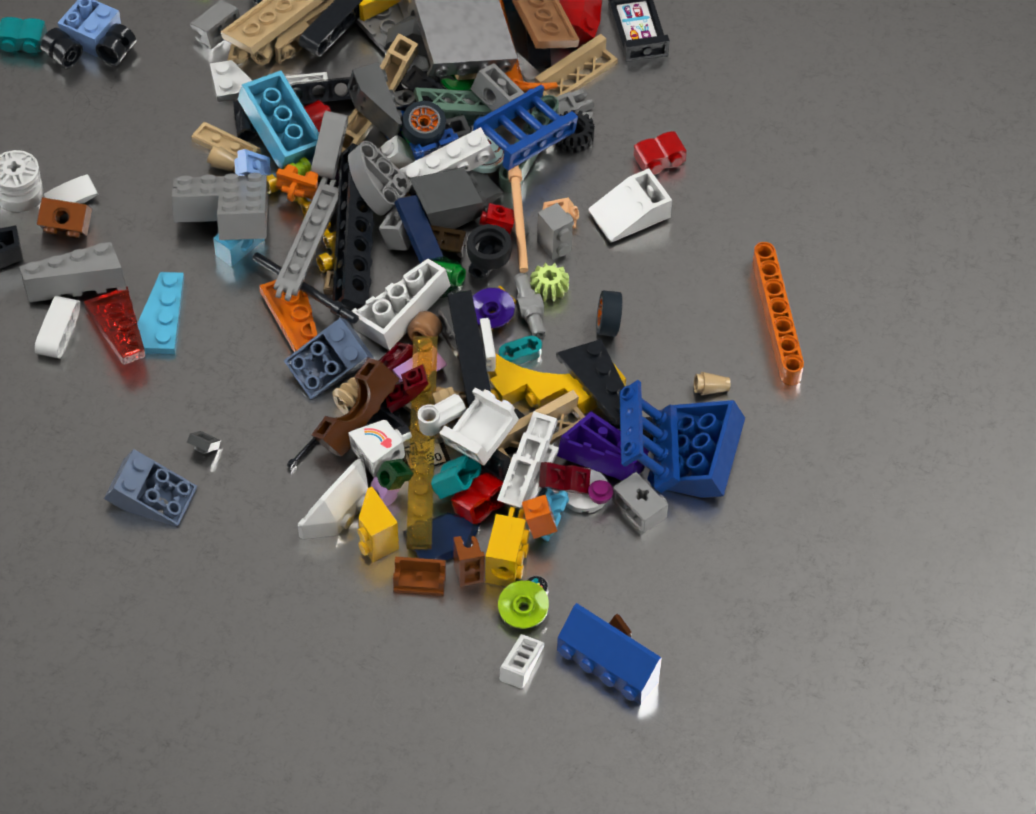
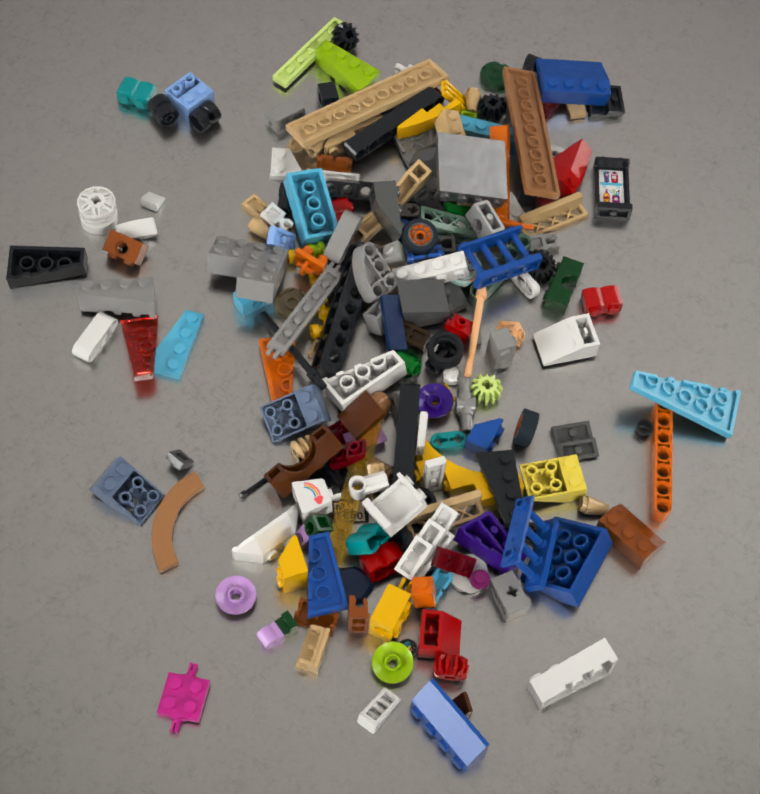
camera: 10 degrees right, 5 degrees up
none -> white slope [140,192,165,212]
none -> medium nougat tile [151,471,205,573]
none -> dark pink plate [157,662,210,734]
none -> lavender dish [215,575,257,615]
none -> leg [256,610,298,650]
none -> white plate [260,202,294,231]
none -> dark tan tile [274,287,306,320]
none -> tan hinge [295,624,330,674]
none -> blue wing [308,531,349,619]
none -> dark orange hinge [316,154,353,173]
none -> reddish brown slope [337,390,387,440]
none -> red slope [417,609,462,659]
none -> white tile [421,456,447,492]
none -> red gear [433,654,469,681]
none -> white tile [442,367,461,386]
none -> blue slope [464,418,505,453]
none -> white plate [511,273,540,299]
none -> light yellow slope [519,454,587,503]
none -> white wedge [527,638,618,710]
none -> dark green arch [542,256,584,315]
none -> dark grey slope [551,420,599,460]
none -> dark orange slope [597,504,666,570]
none -> medium azure wing [629,371,741,439]
none -> black hinge [637,419,653,436]

